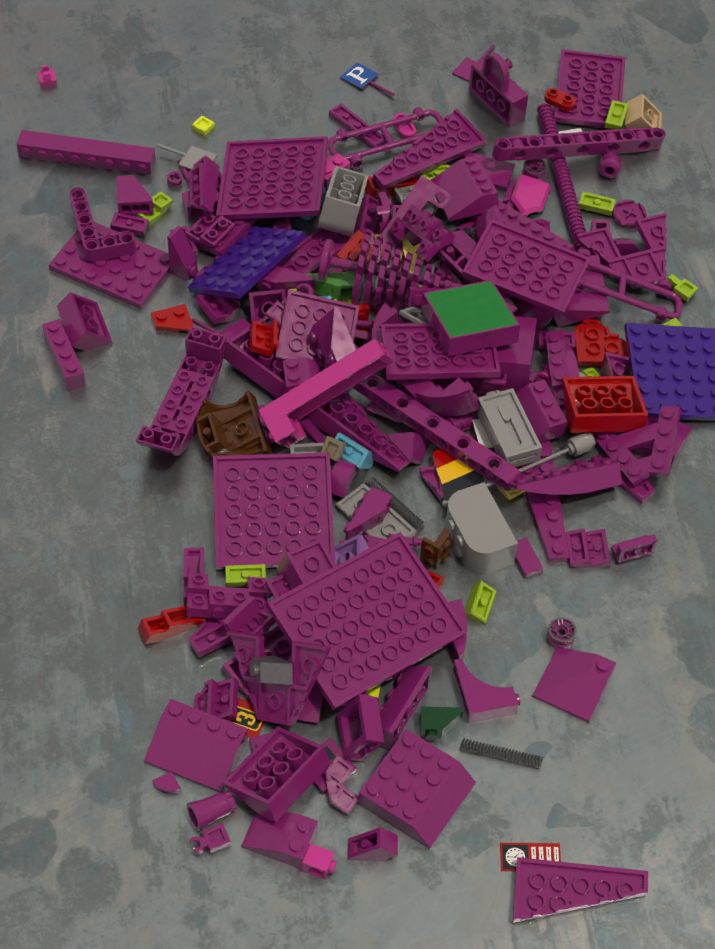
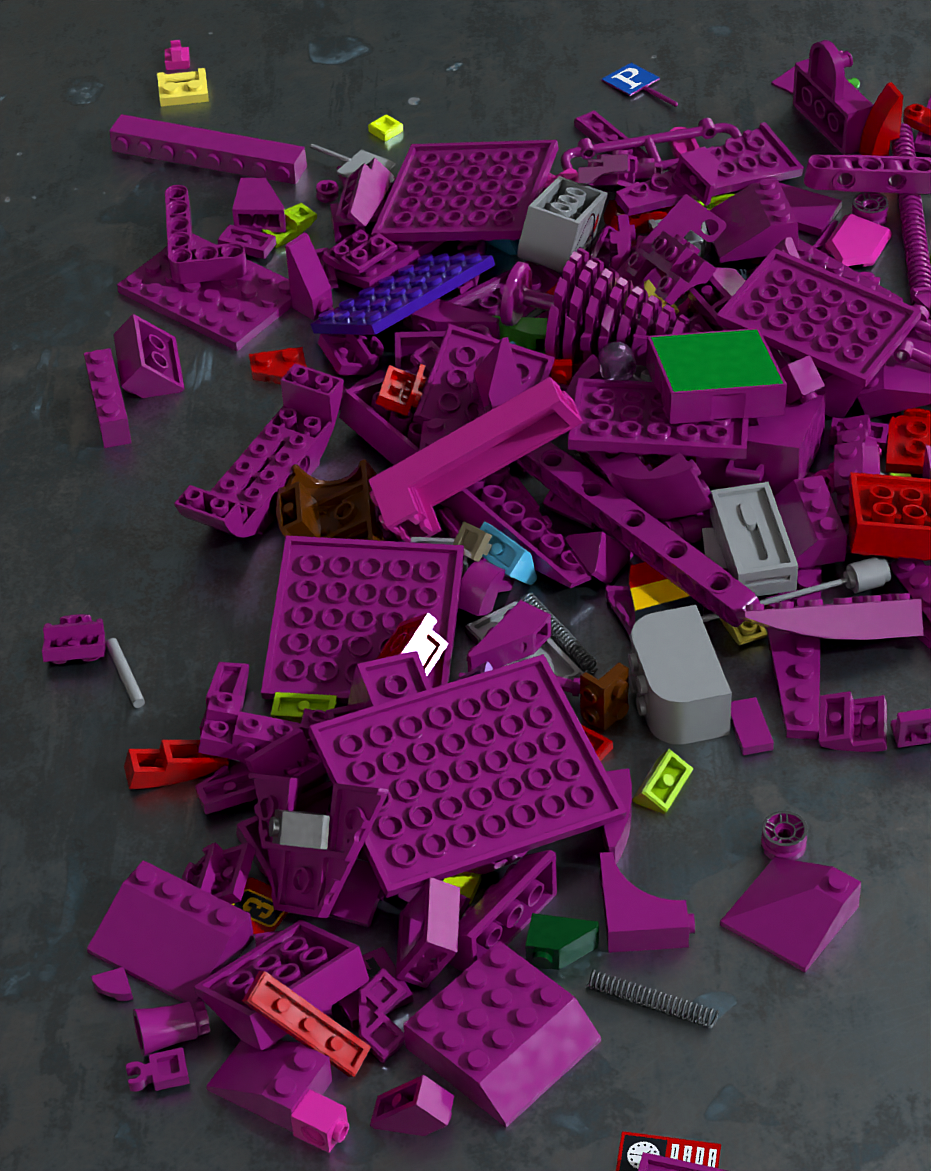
camera: 15 degrees right, 10 degrees down
none -> magenta slope [42,614,106,664]
none -> light grey bar [106,638,145,708]
none -> light yellow plate [157,68,209,107]
none -> tile [242,971,371,1077]
none -> bracket [376,613,448,676]
none -> magenta bracket [578,150,663,193]
none -> clear purple head [598,342,636,381]
none -> magenta slope [675,146,720,206]
none -> magenta slope [780,355,825,405]
none -> red slope [859,82,903,156]

